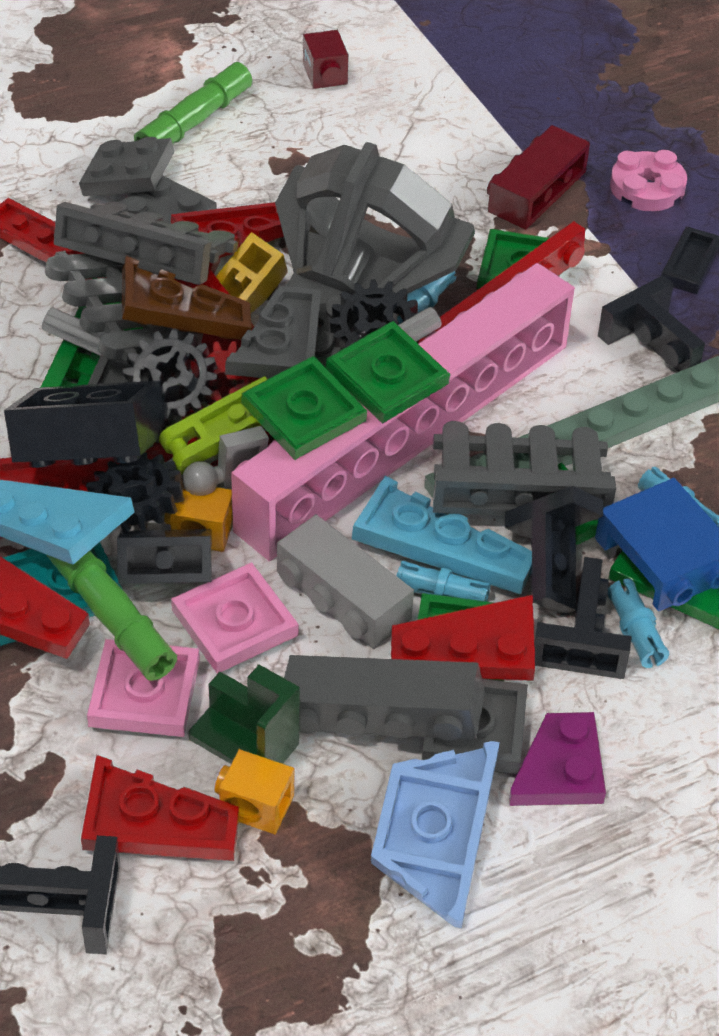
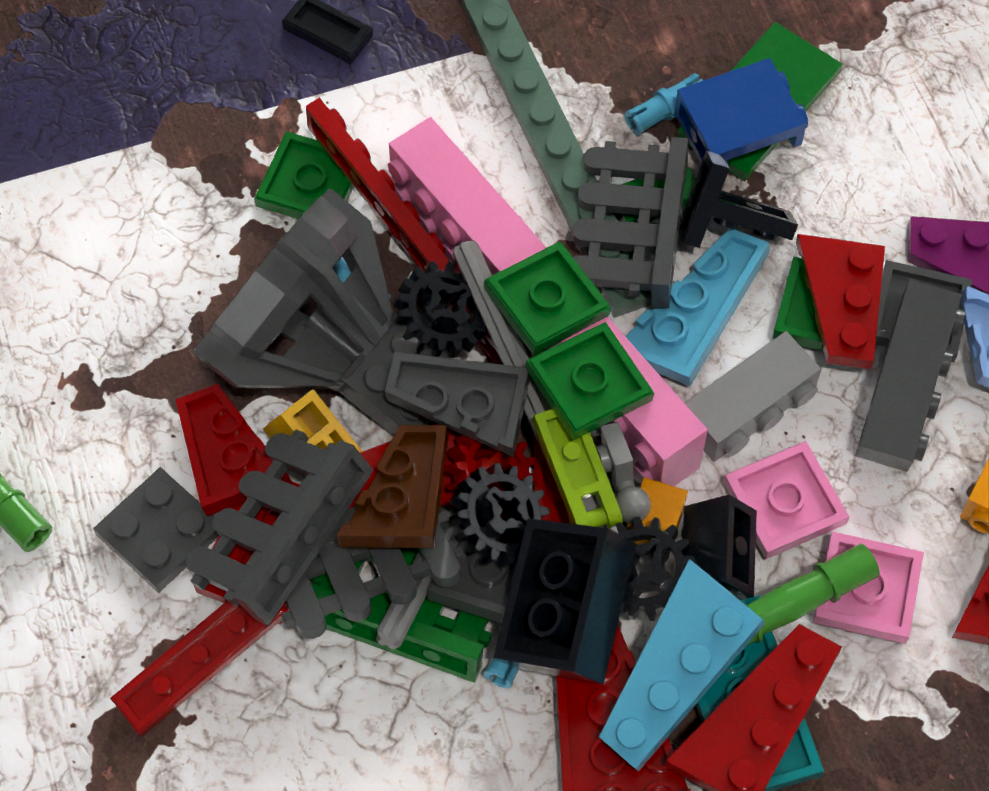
camera: 80 degrees left, 15 degrees up
dark grey plate [79,137,175,196] -> none
dark green panel [188,664,300,764] -> none
medium azure pin [397,561,491,602] -> none
dark red brick [487,125,590,230] -> none
black bracket [534,557,632,679] -> none
black bracket [598,275,705,372] -> none
medium azure pin [607,579,670,668] -> none
bright pink plate [610,150,687,211] -> none

